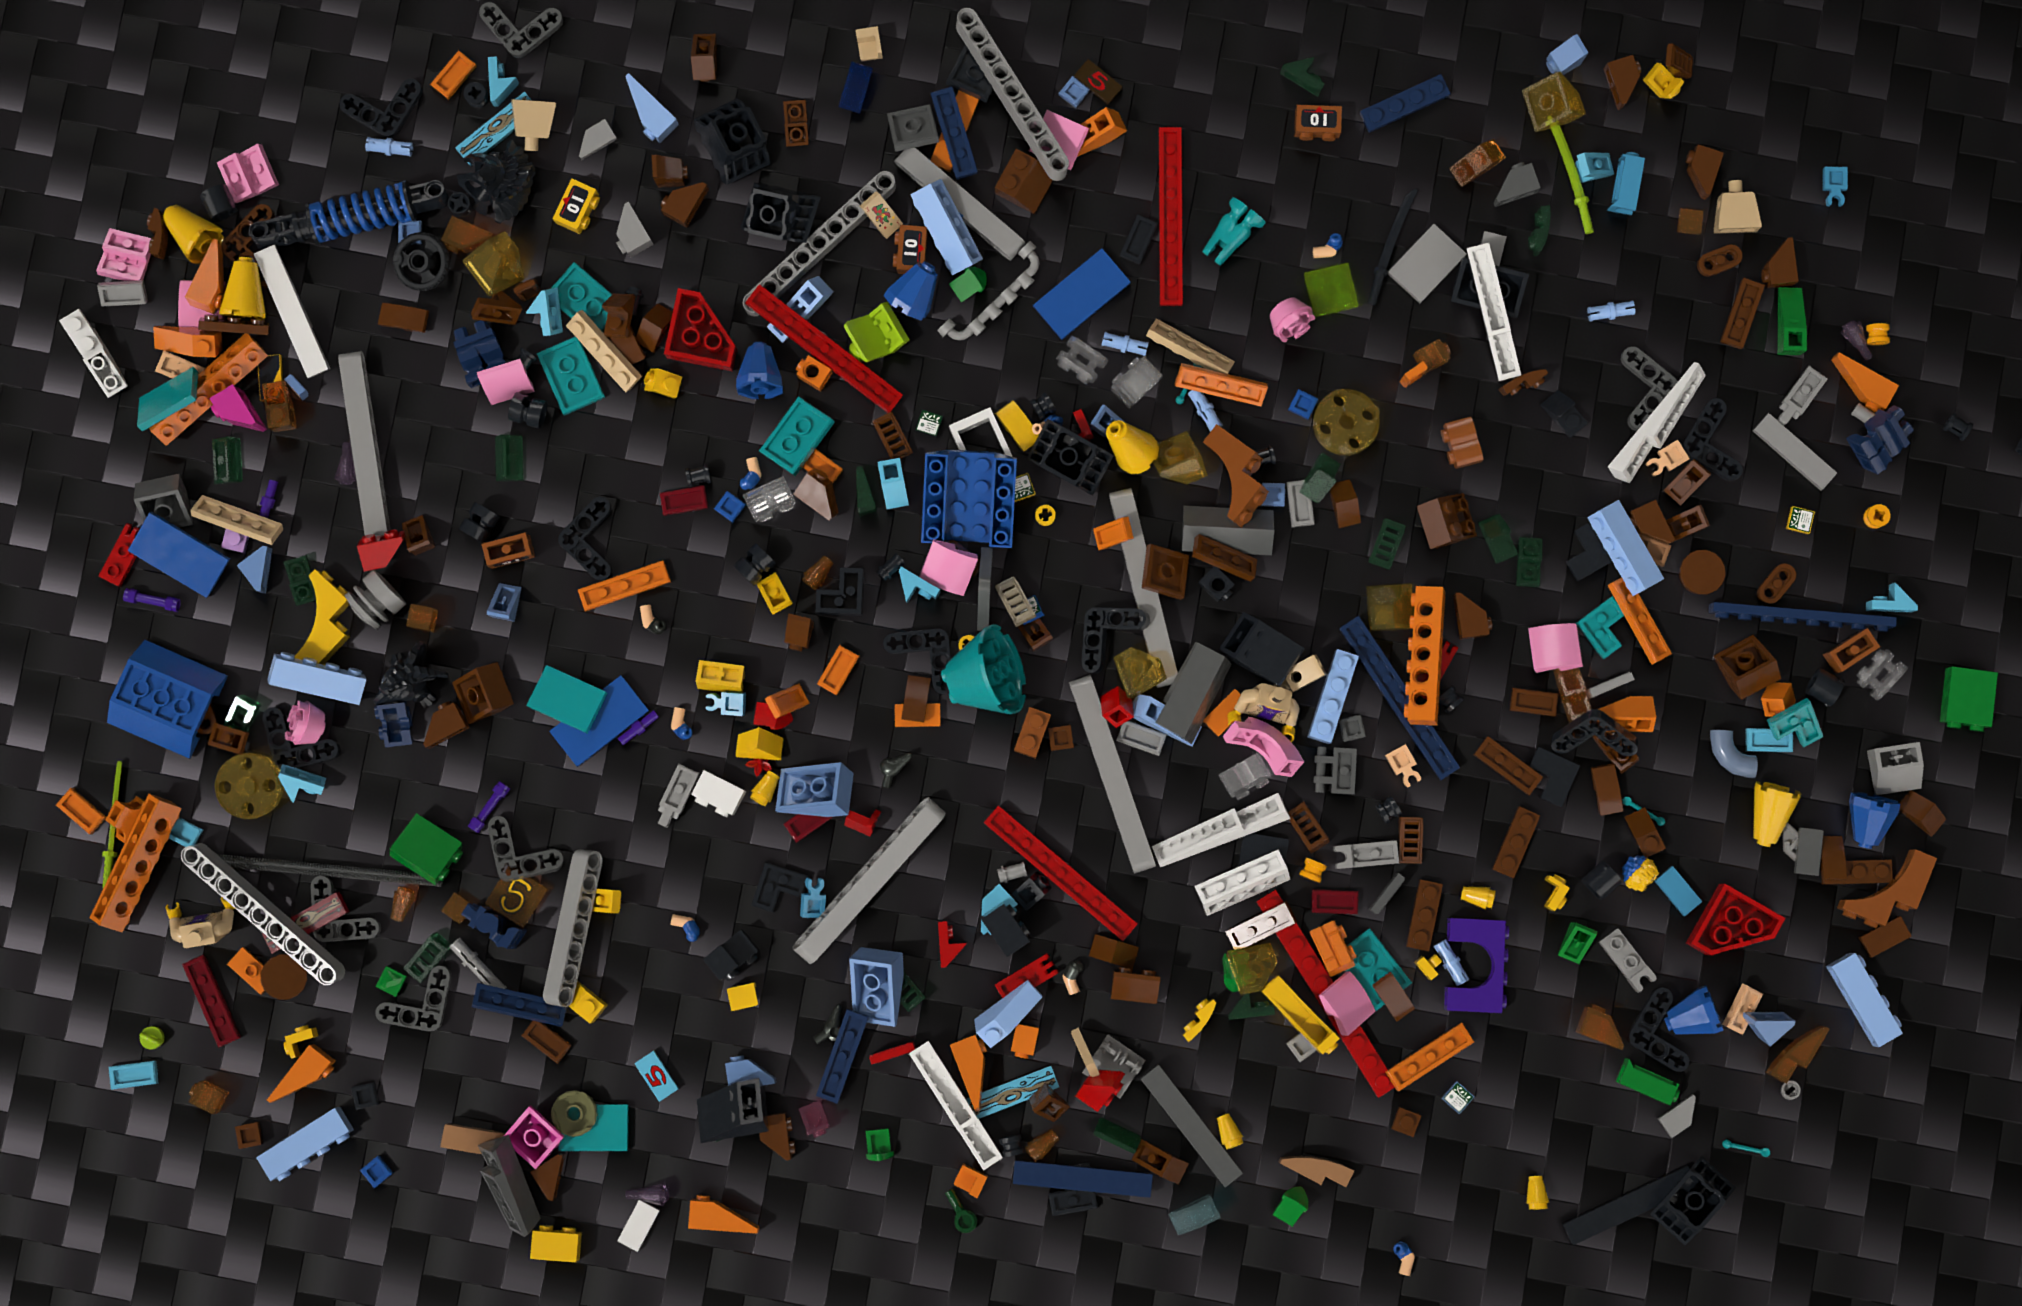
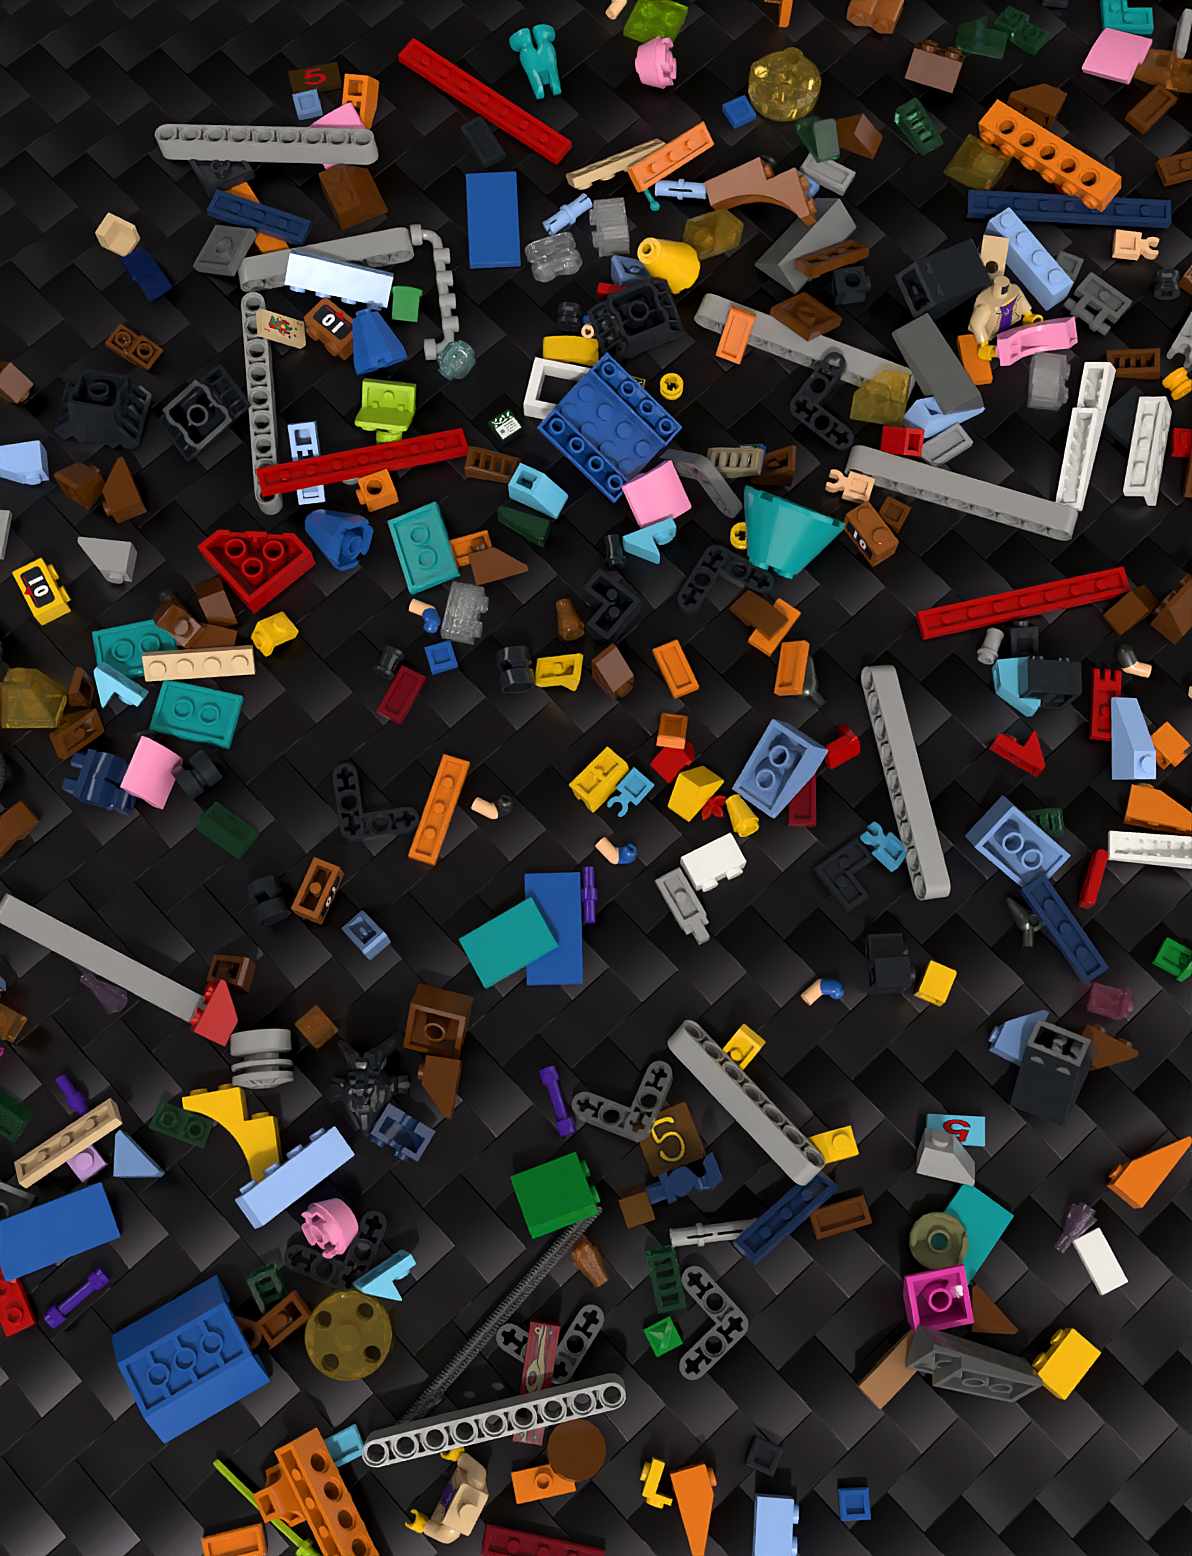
camera: 60 degrees left, 10 degrees down
none -> clear light blue head [437,340,476,380]
none -> orange tile [774,640,809,696]
none -> light nougat plate [825,470,875,504]
none -> light grey slope [916,1128,975,1186]

